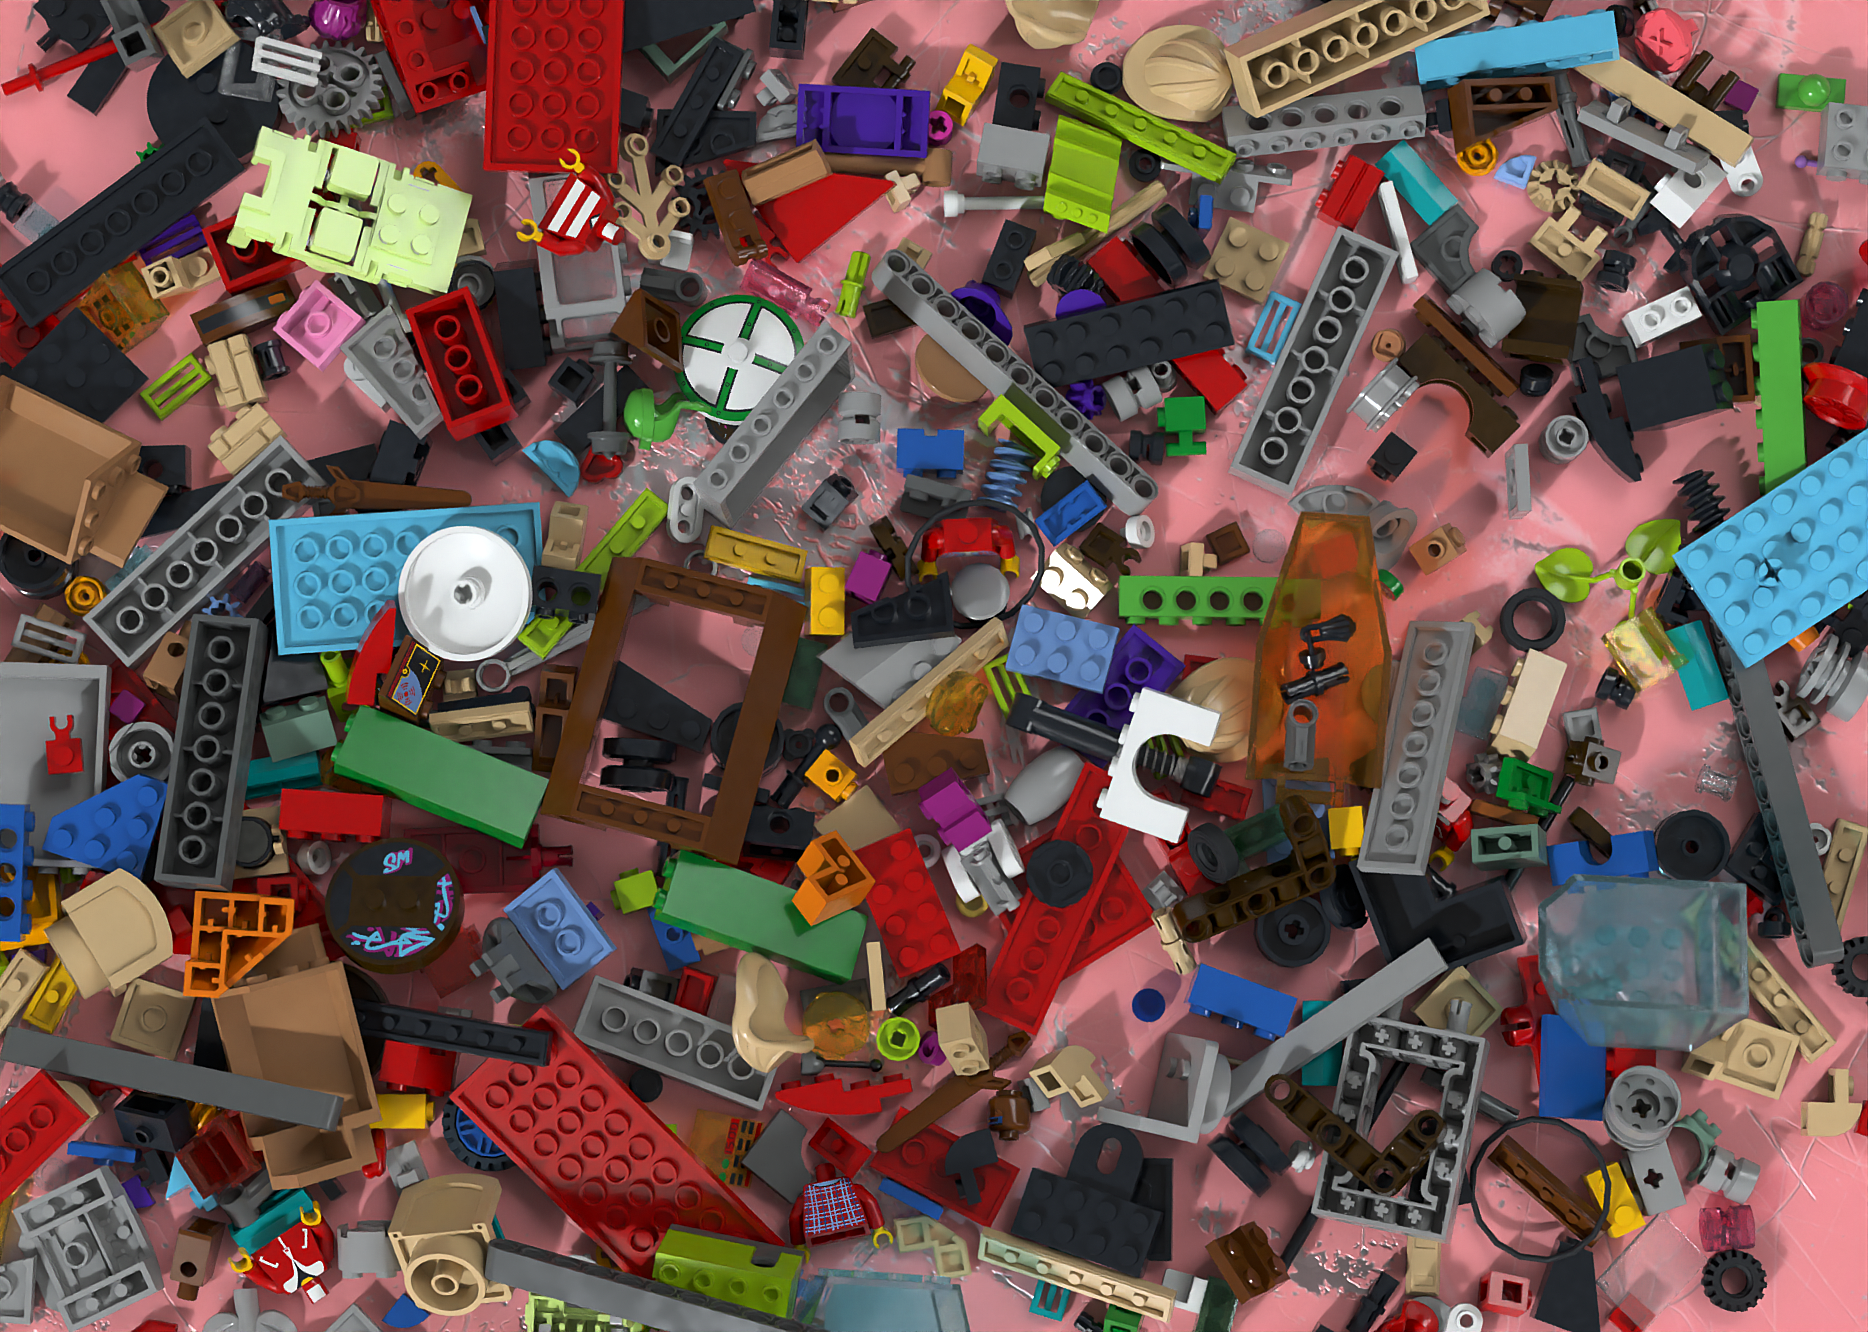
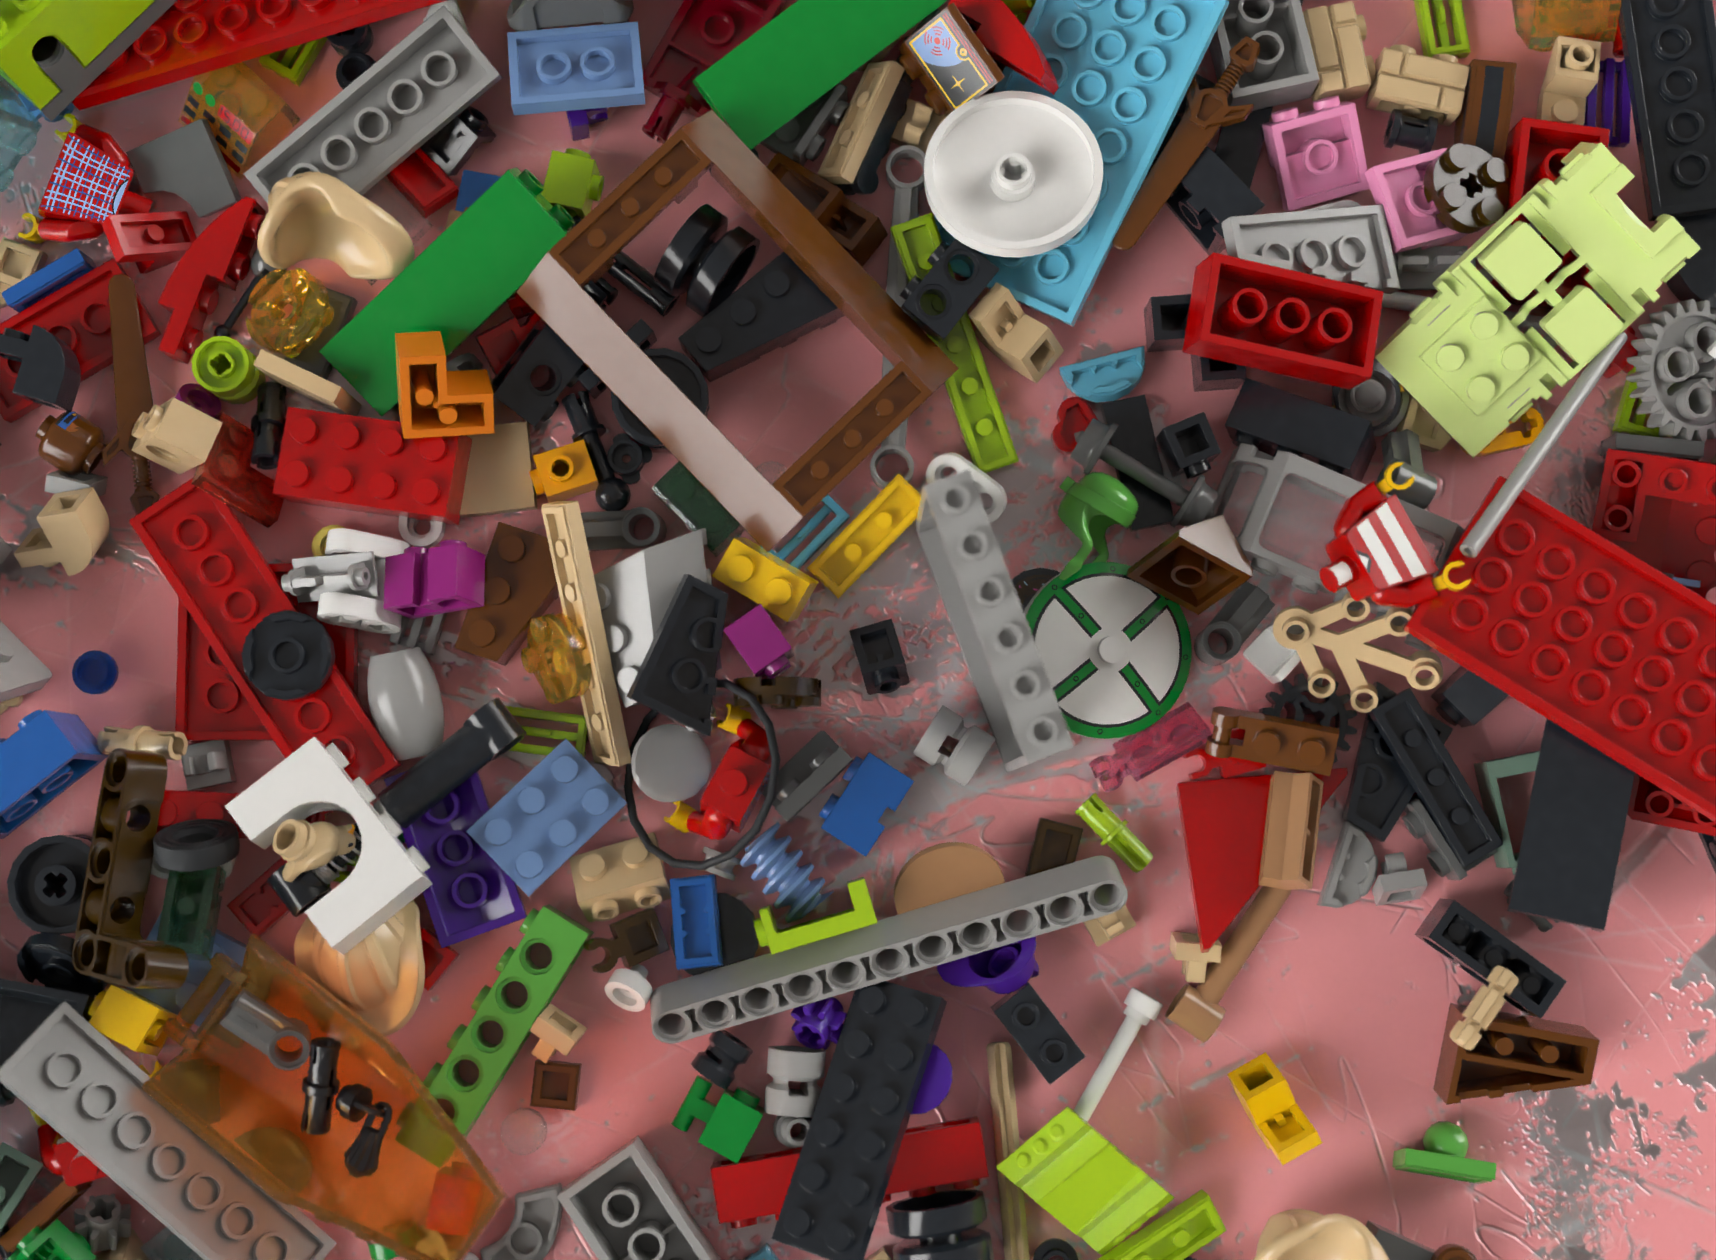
camera: 120 degrees right, 0 degrees up
dark purple slope [796,84,931,158] -> none
dark brown plate [832,28,916,89] -> none
dark pink bush [928,110,953,147] -> none
light grey brick [976,123,1050,190] -> none
black brick [992,62,1046,131] -> none
tan tile [1024,232,1086,271] -> none
black gear [1046,254,1104,296] -> none
none -> tan animal [273,819,356,882]
none -> bright pink plate [1262,95,1370,211]
none -> dark grey piece [1377,429,1437,509]
none -> plate [1423,143,1509,234]
none -> light grey piece [1460,331,1628,558]

